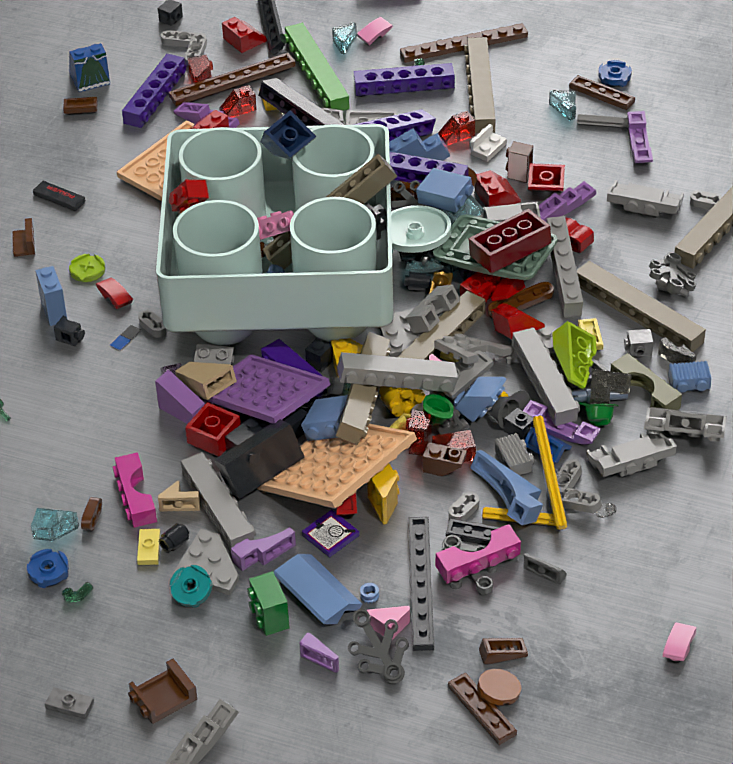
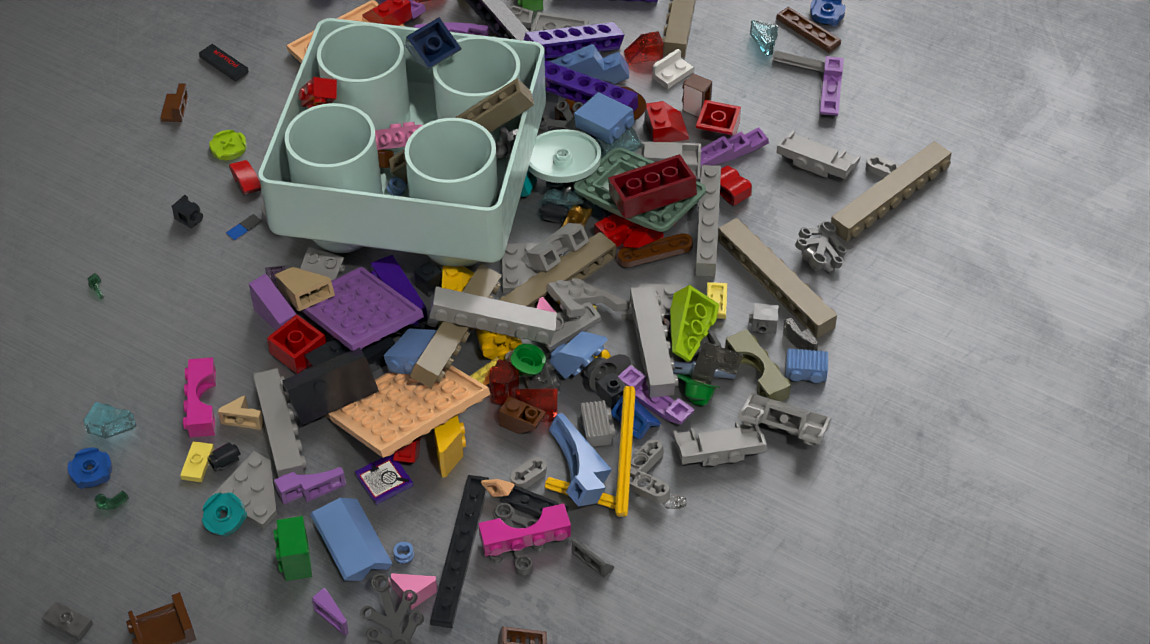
camera: 10 degrees right, 5 degrees up
medium blue brick [35,266,68,326] -> none
reddish brown beam [81,497,103,531] -> none
red slope [491,303,545,339] -> none
none -> light nougat slope [481,479,514,497]

